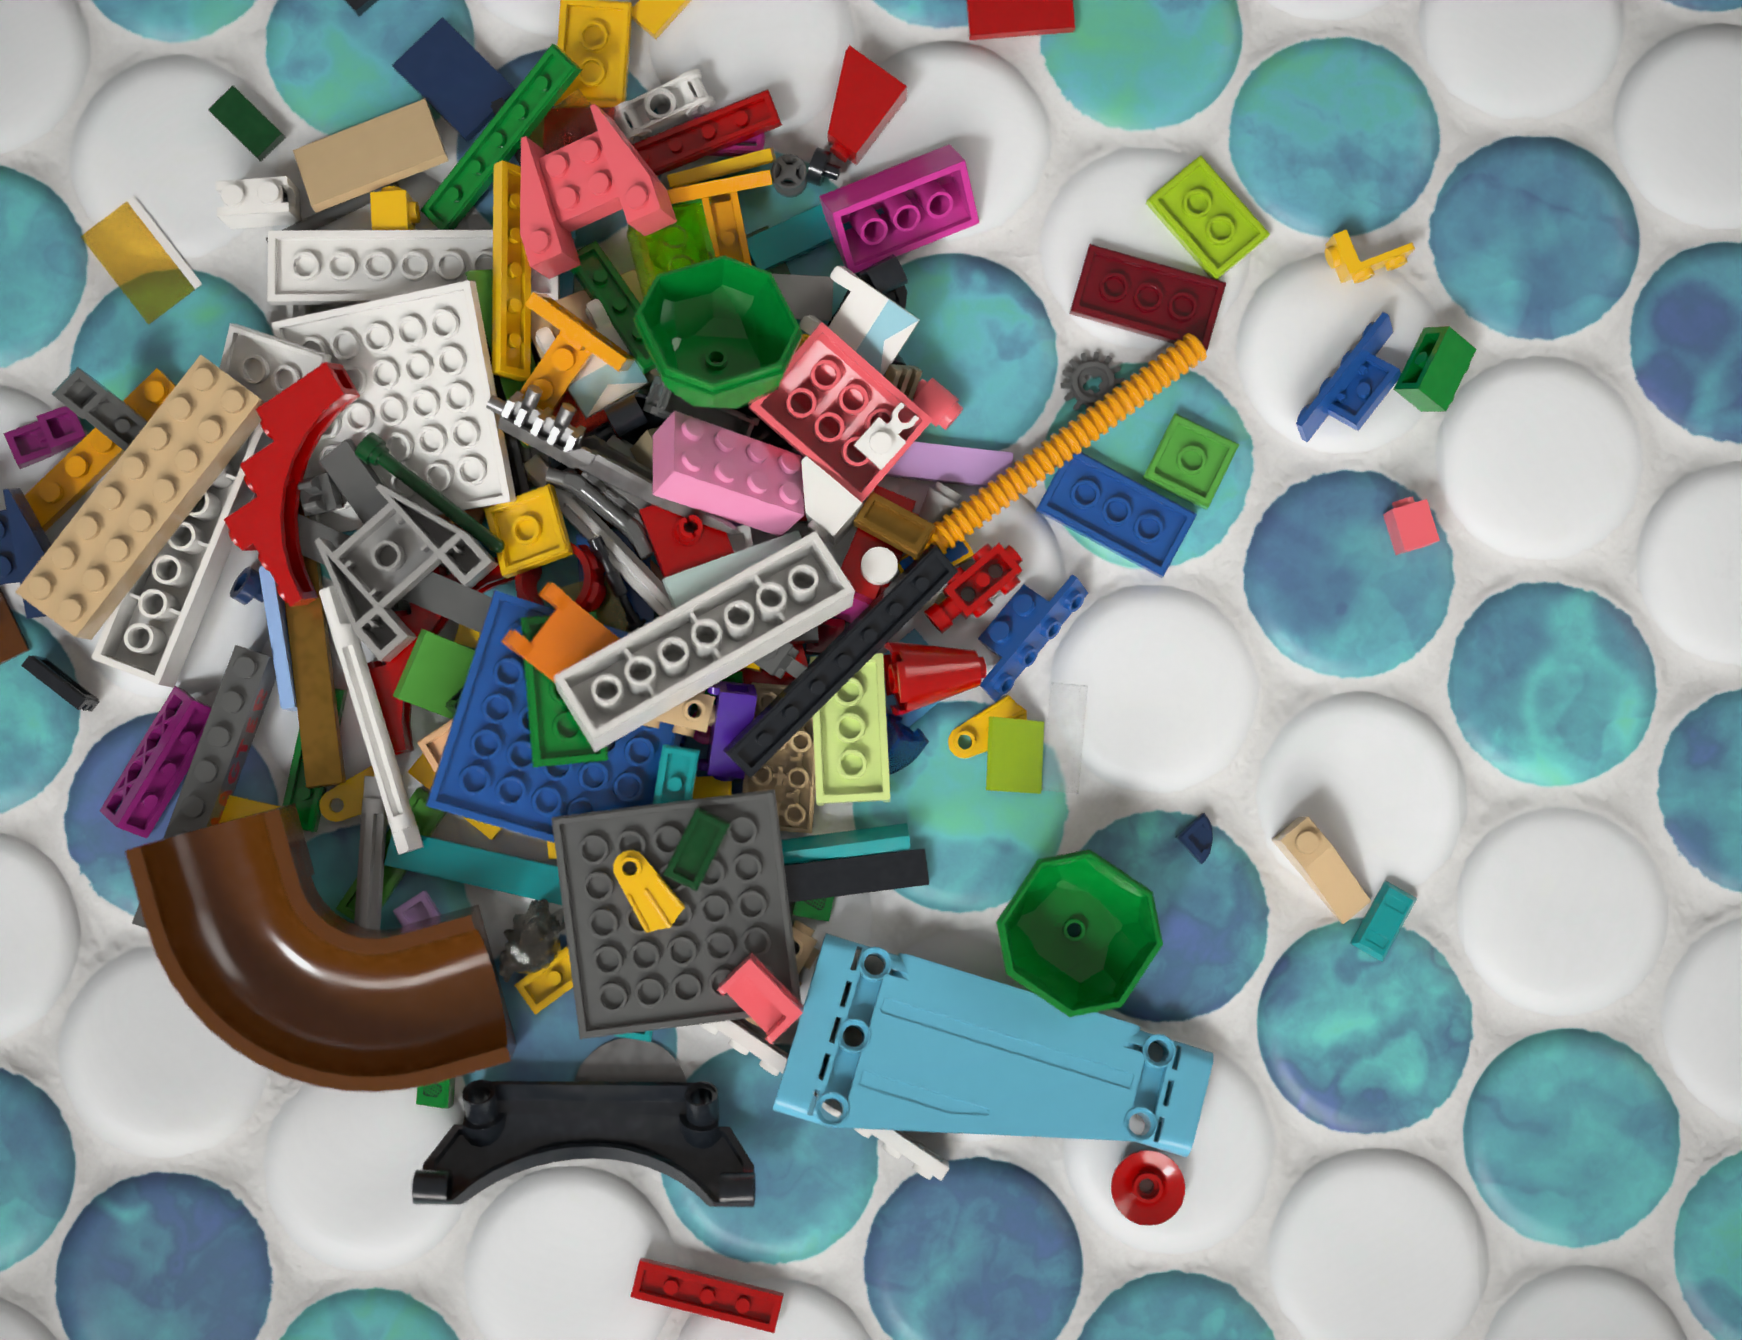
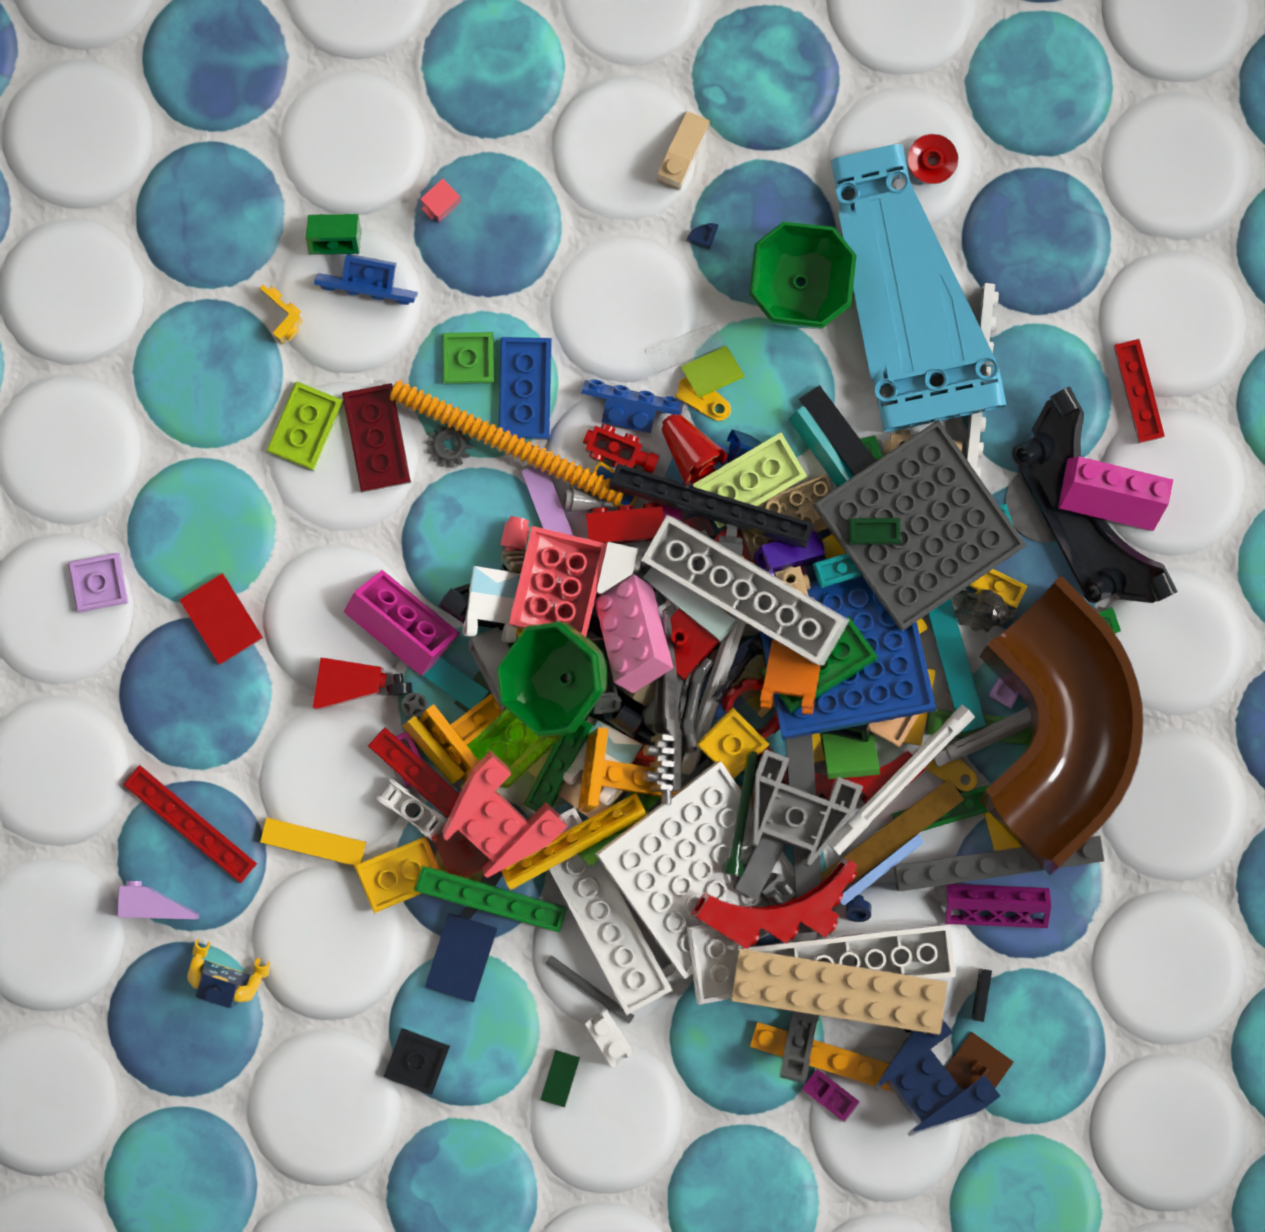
camera: 120 degrees left, 0 degrees up
clear yellow sticker [80,196,202,325] -> none
tan tile [293,99,449,213] -> none
yellow brick [370,186,421,230] -> none
yellow piece [613,850,685,933] -> none
coral panel [718,953,804,1044] -> none
white plate [854,402,919,470] -> none
pearl gold tile [854,491,936,559] -> none
white tile [861,547,898,585] -> none
teal tile [1350,880,1417,962] -> none
none -> dark pink slope [1058,456,1173,531]

